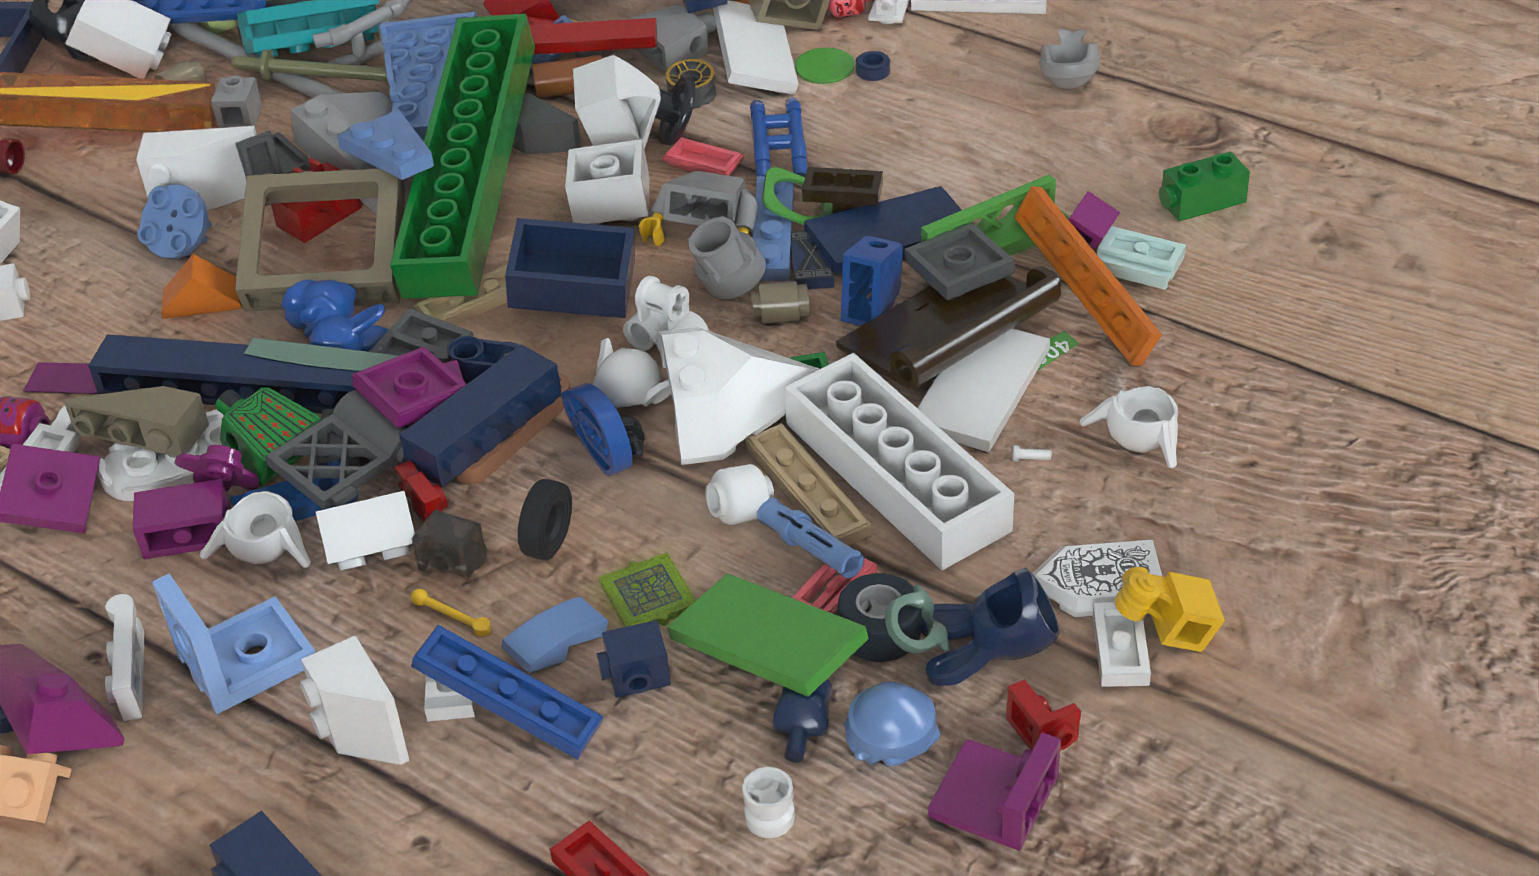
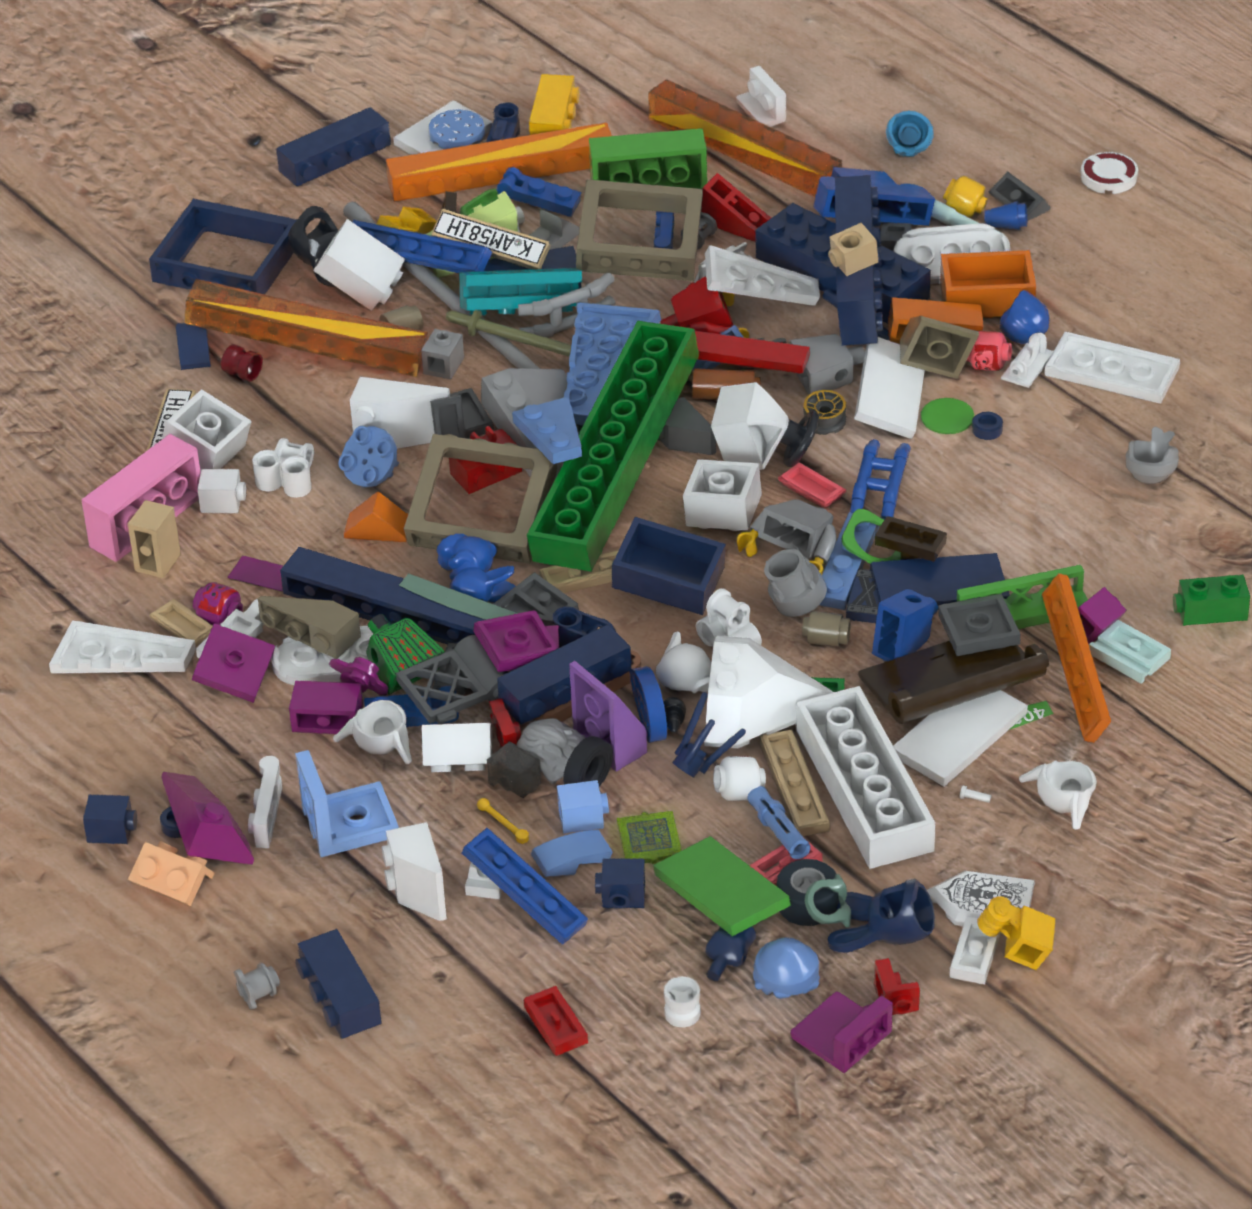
camera: 15 degrees right, 0 degrees up
none -> white piece [252,438,314,498]
none -> light grey hair [517,718,585,784]
none -> light blue brick [557,780,609,834]
none -> medium lavender slope [569,661,648,772]
none -> dark blue plant [672,692,746,778]

